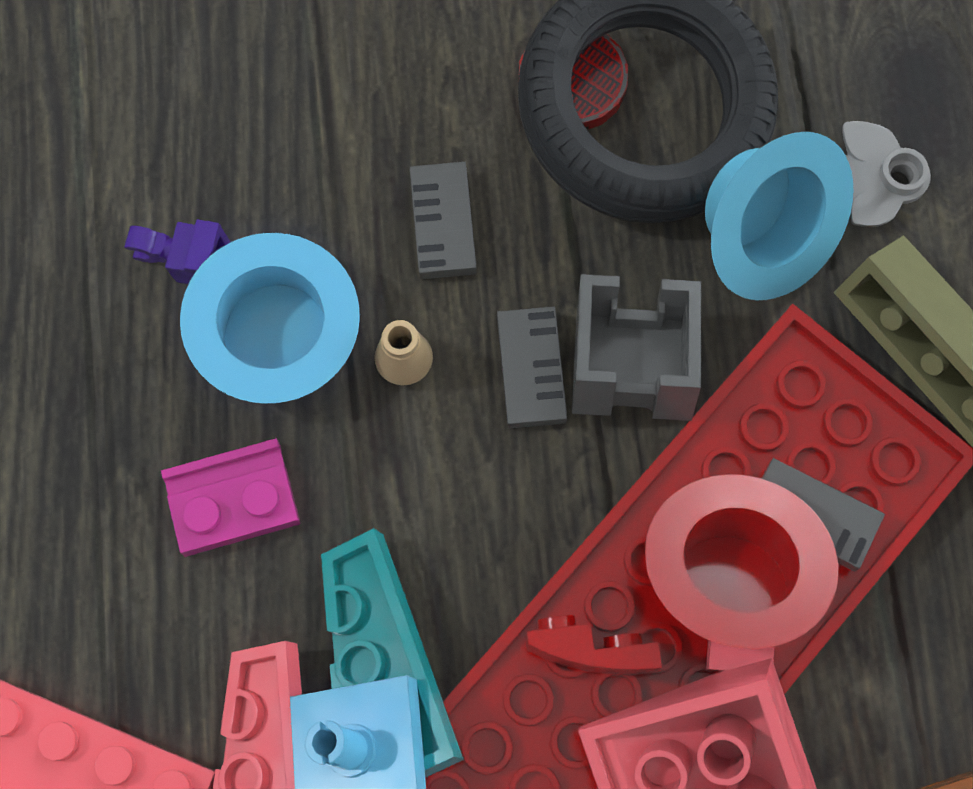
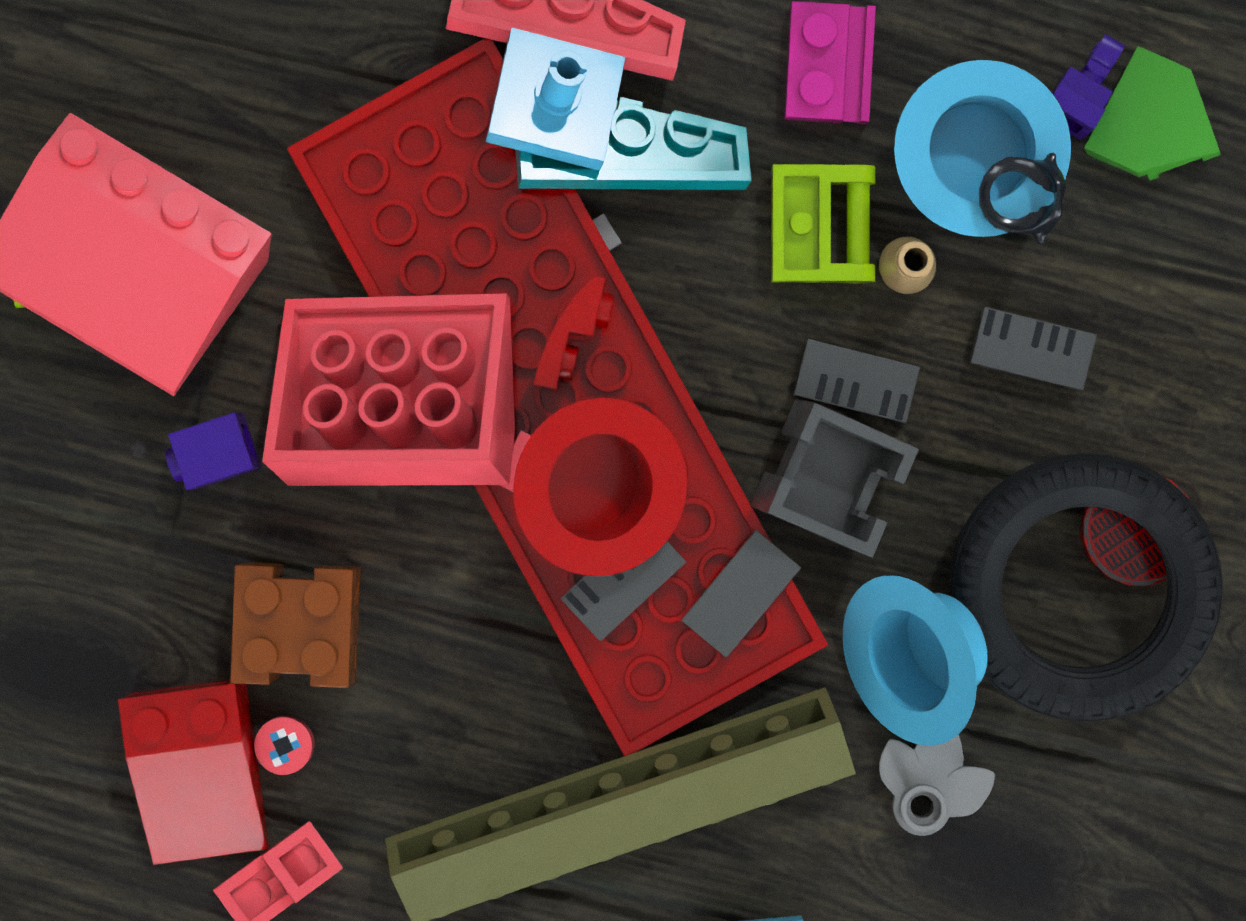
camera: 110 degrees right, 15 degrees up
none -> light grey piece [593,213,622,251]
none -> dark grey tile [681,530,801,658]
none -> lime plate [771,164,876,284]
none -> black piece [979,152,1066,244]
none -> bright green slope [1084,46,1221,181]

